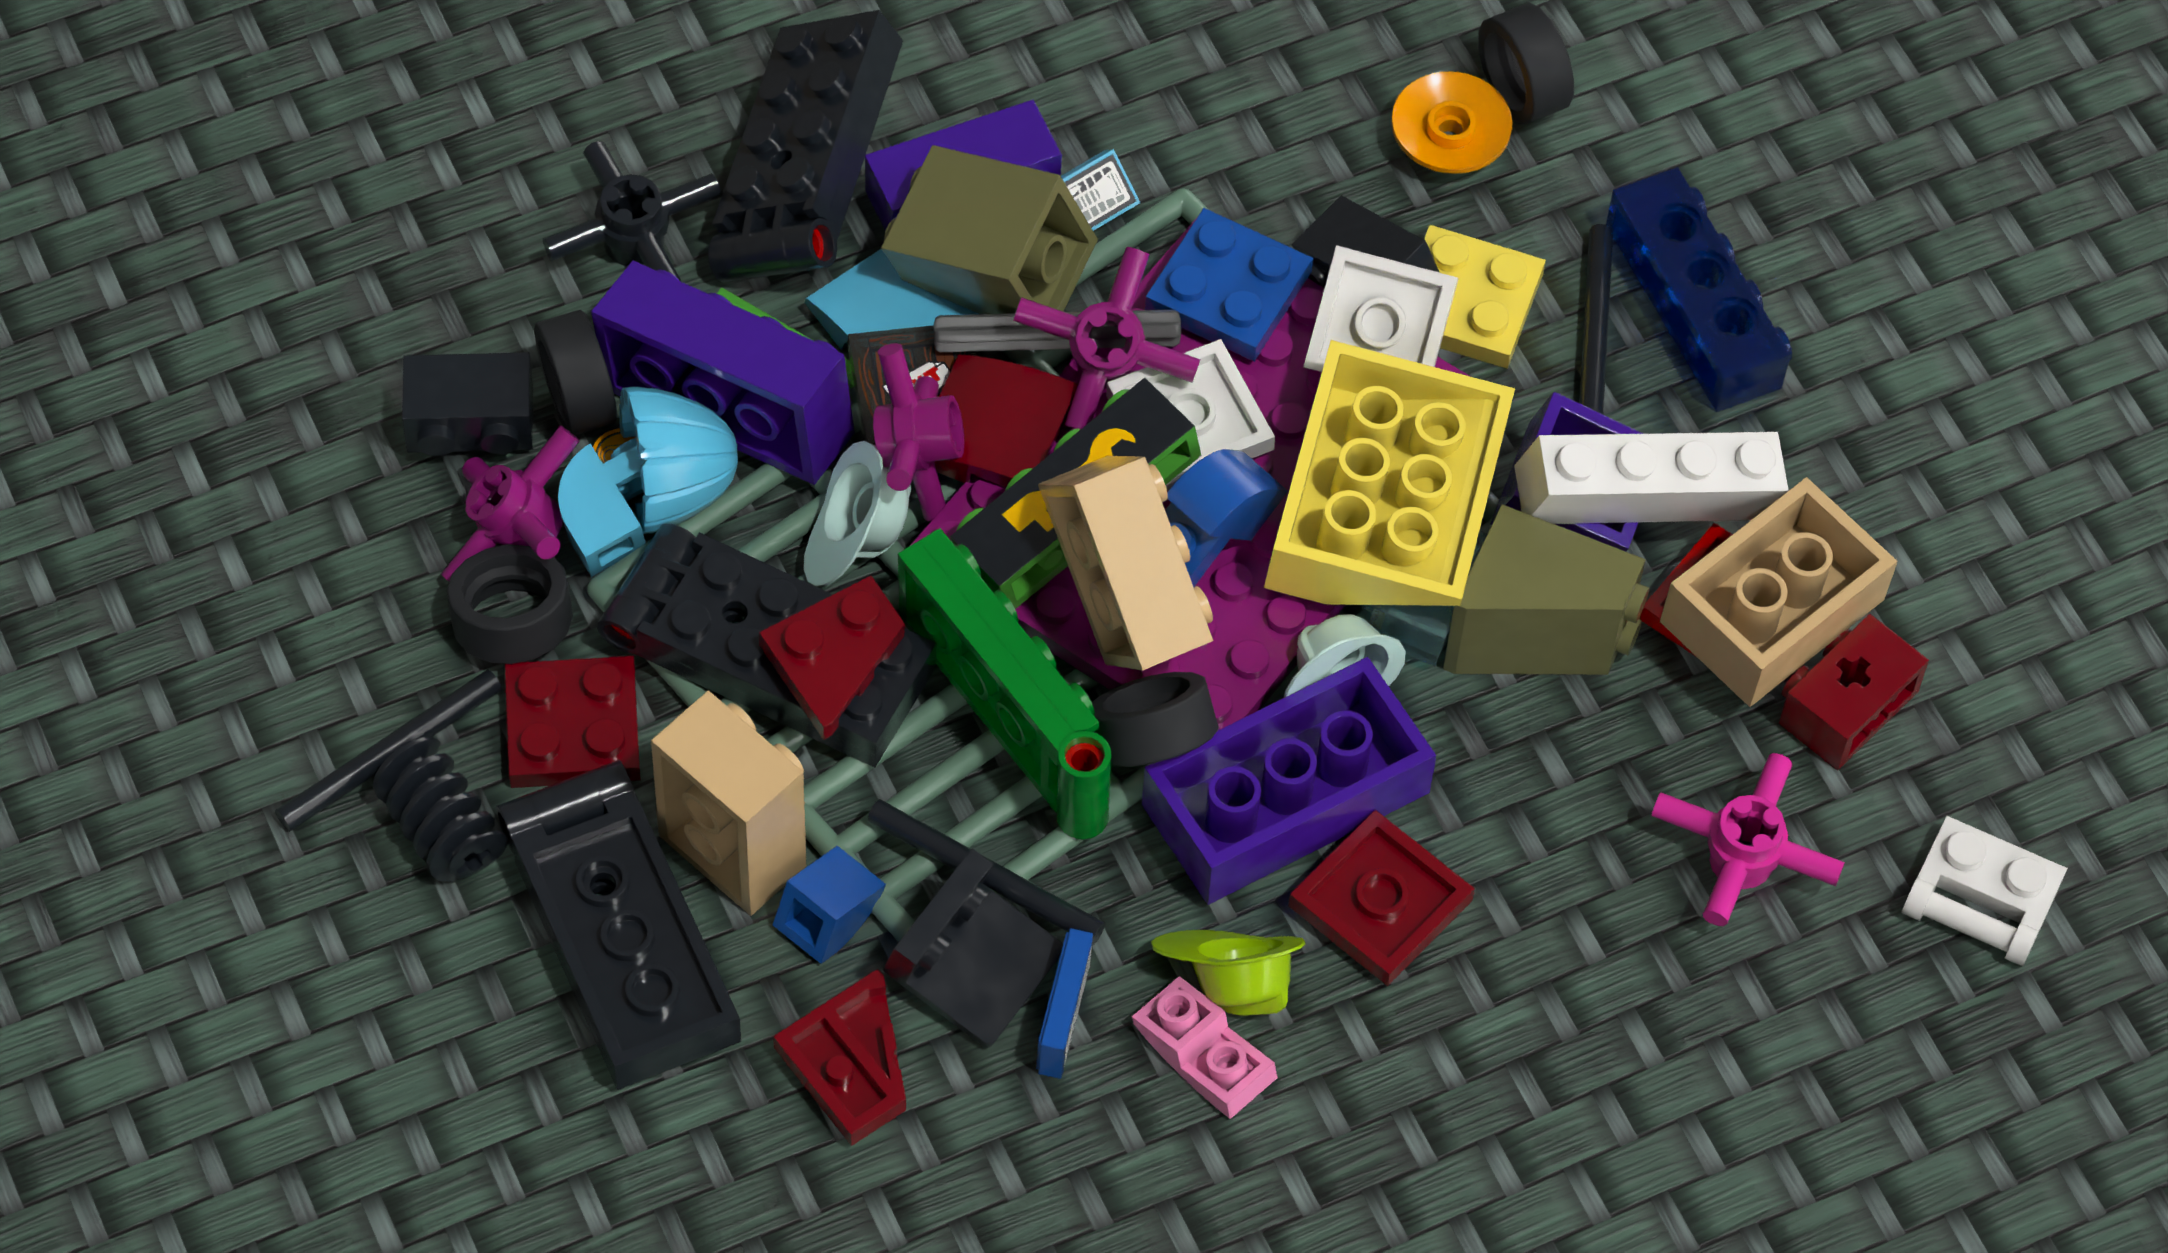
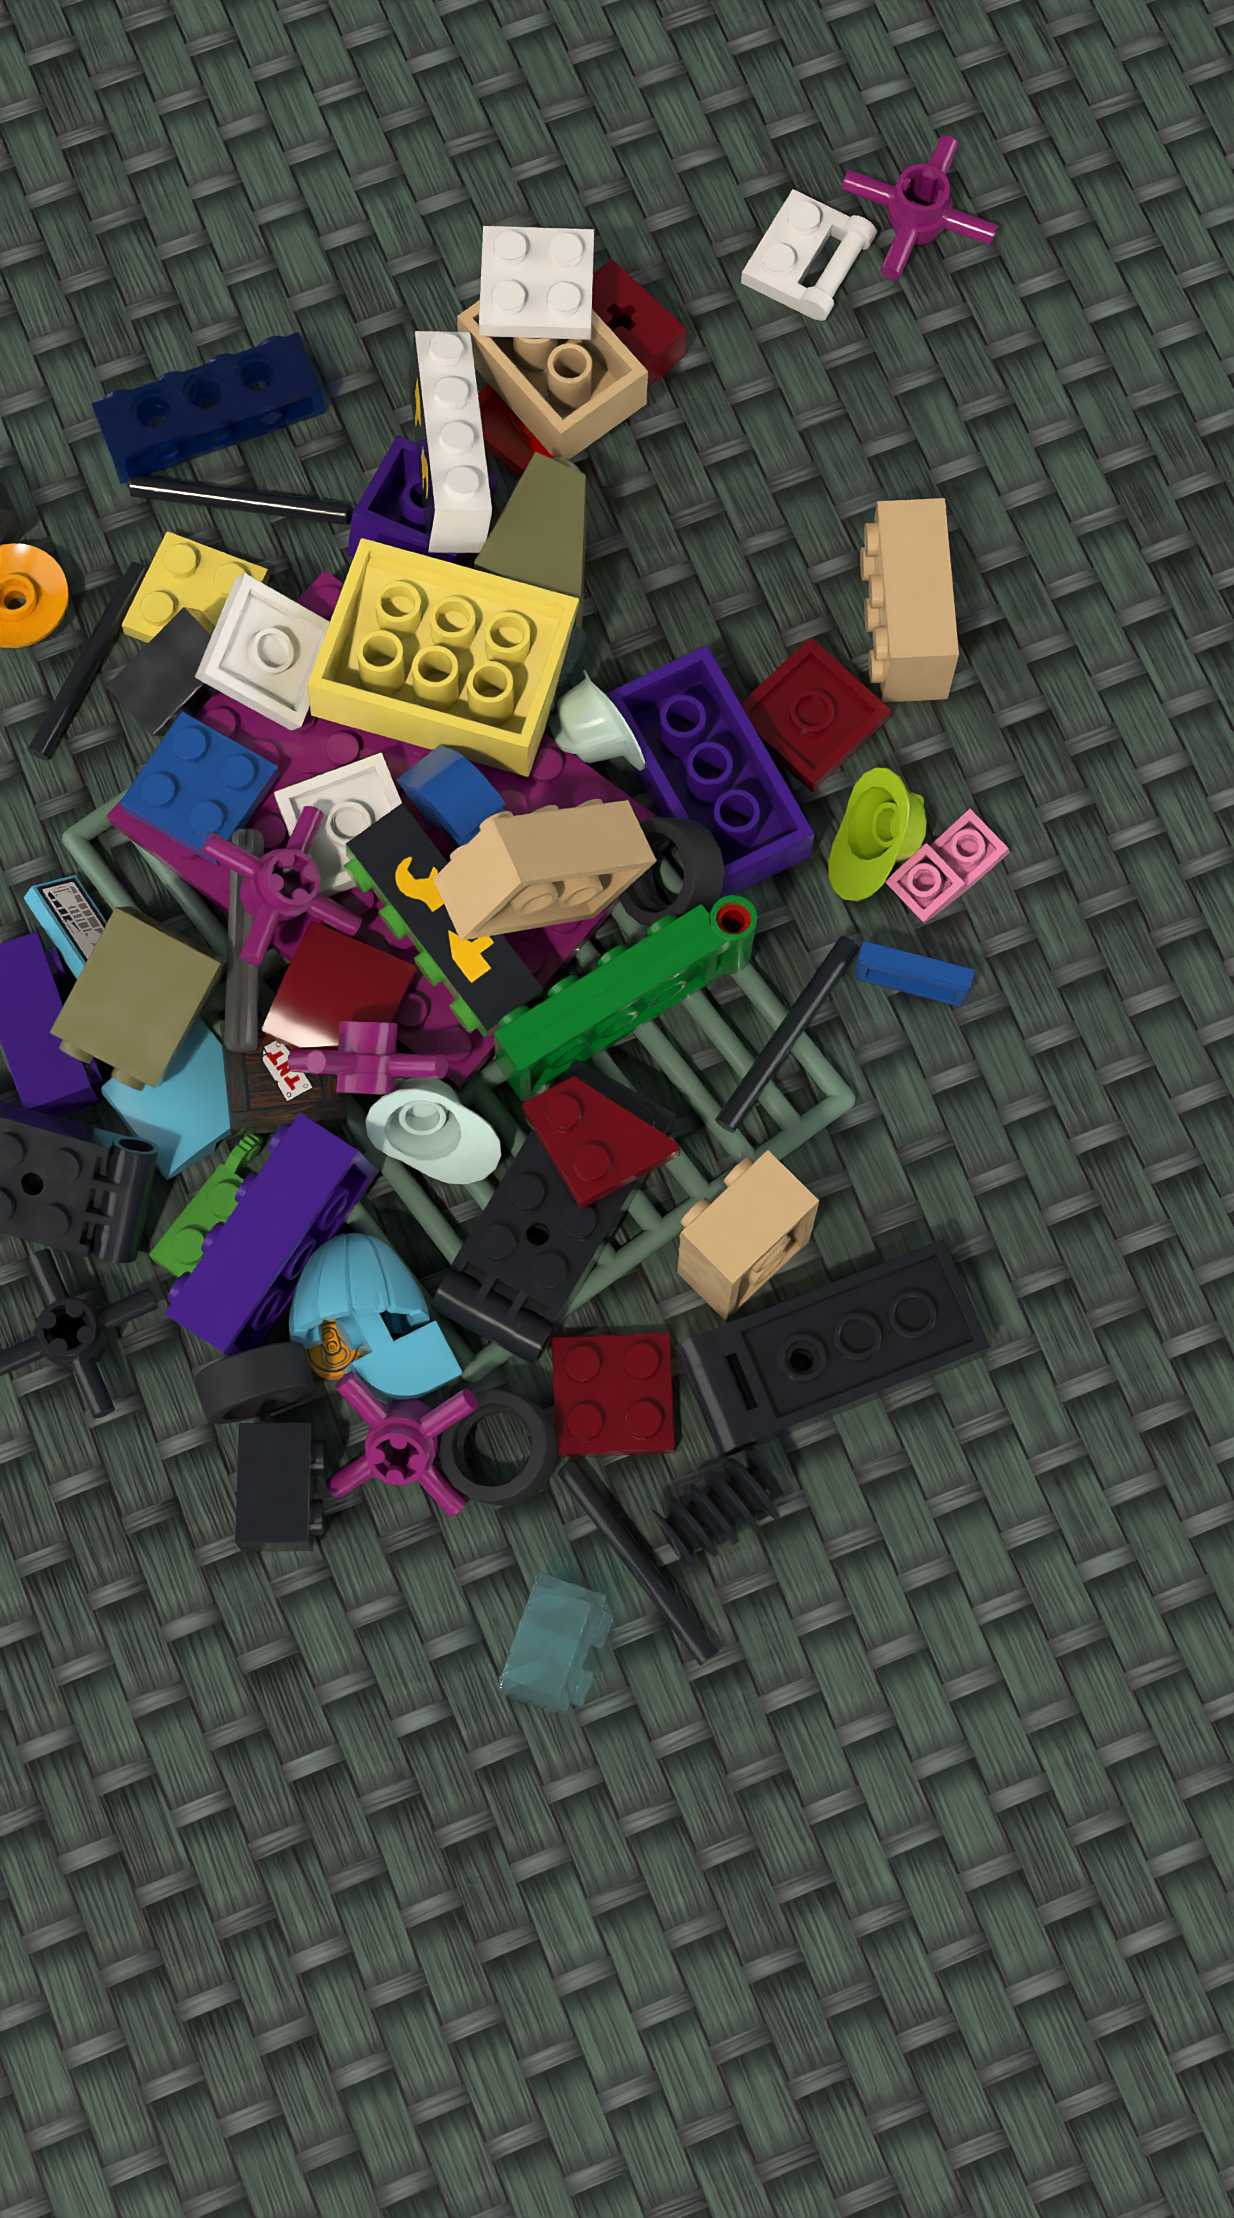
camera: 85 degrees left, 15 degrees up
blue brick [772,846,886,964] -> none
dark red wing [773,969,906,1146] -> none
black bracket [882,848,1063,1048] -> none
dark pink bar [1651,753,1845,926] -> none
none -> black bar [28,562,148,760]
none -> white plate [479,226,594,340]
none -> clear light blue brick [497,1572,614,1718]
none -> magenta bar [841,135,999,280]
none -> tan brick [860,498,959,702]

